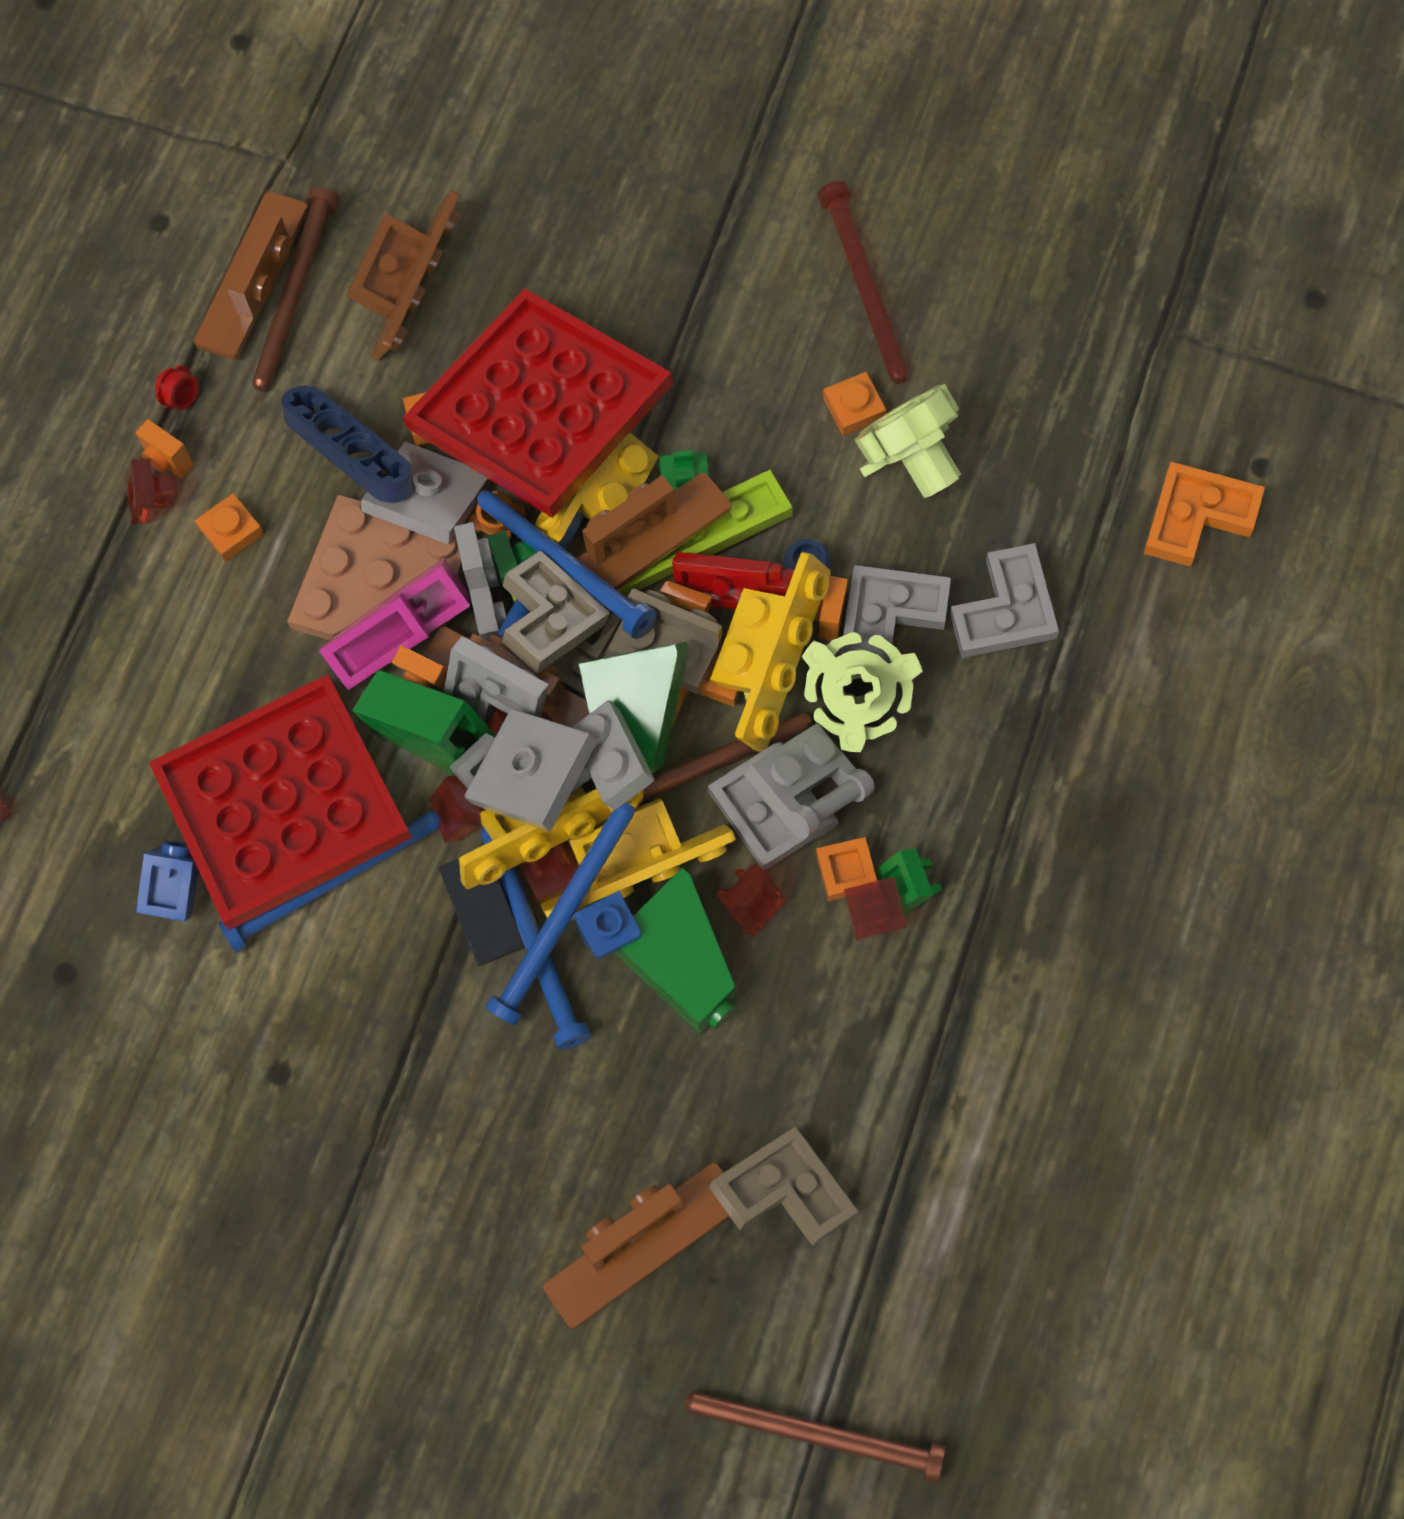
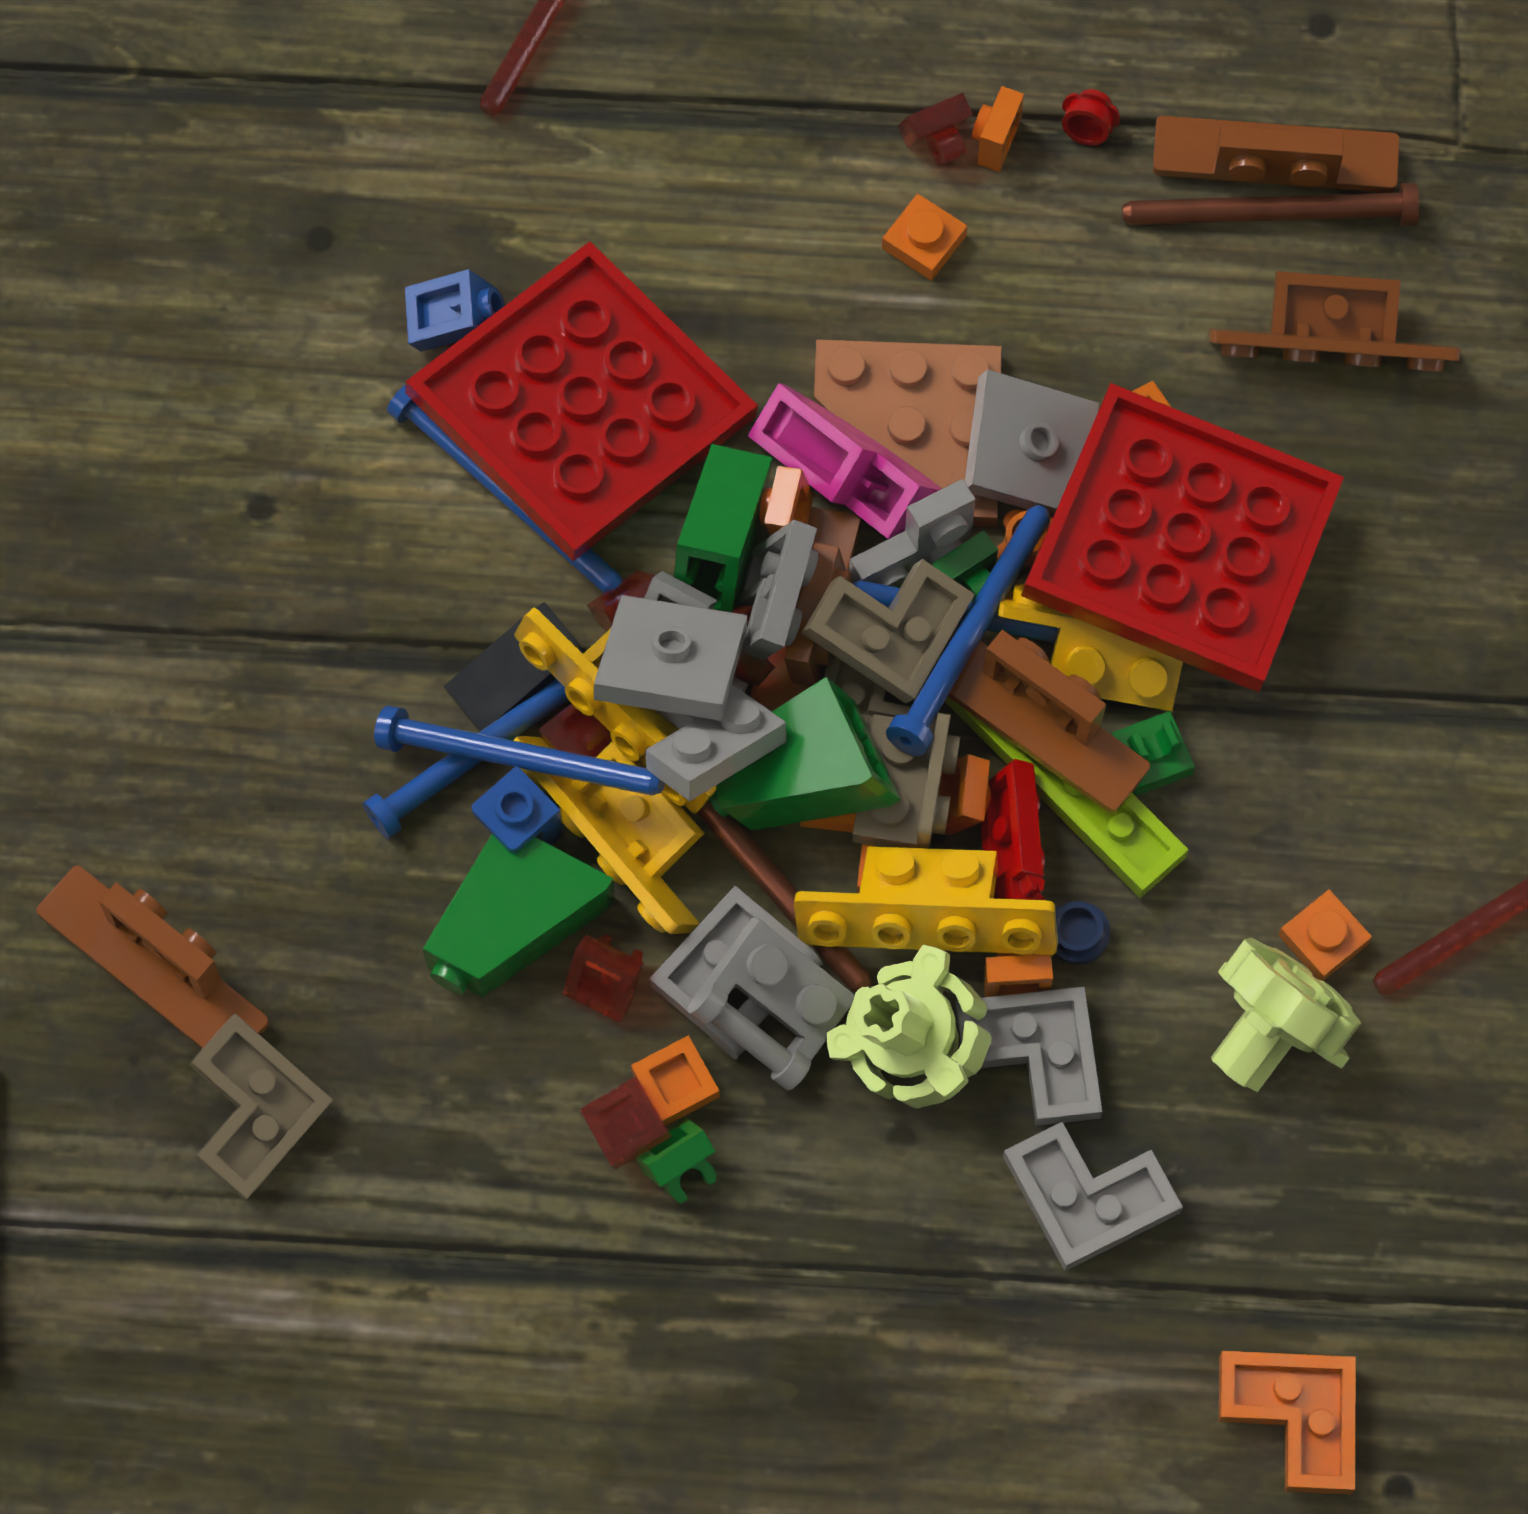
camera: 70 degrees right, 0 degrees up
dark blue beam [282,386,413,502] -> none

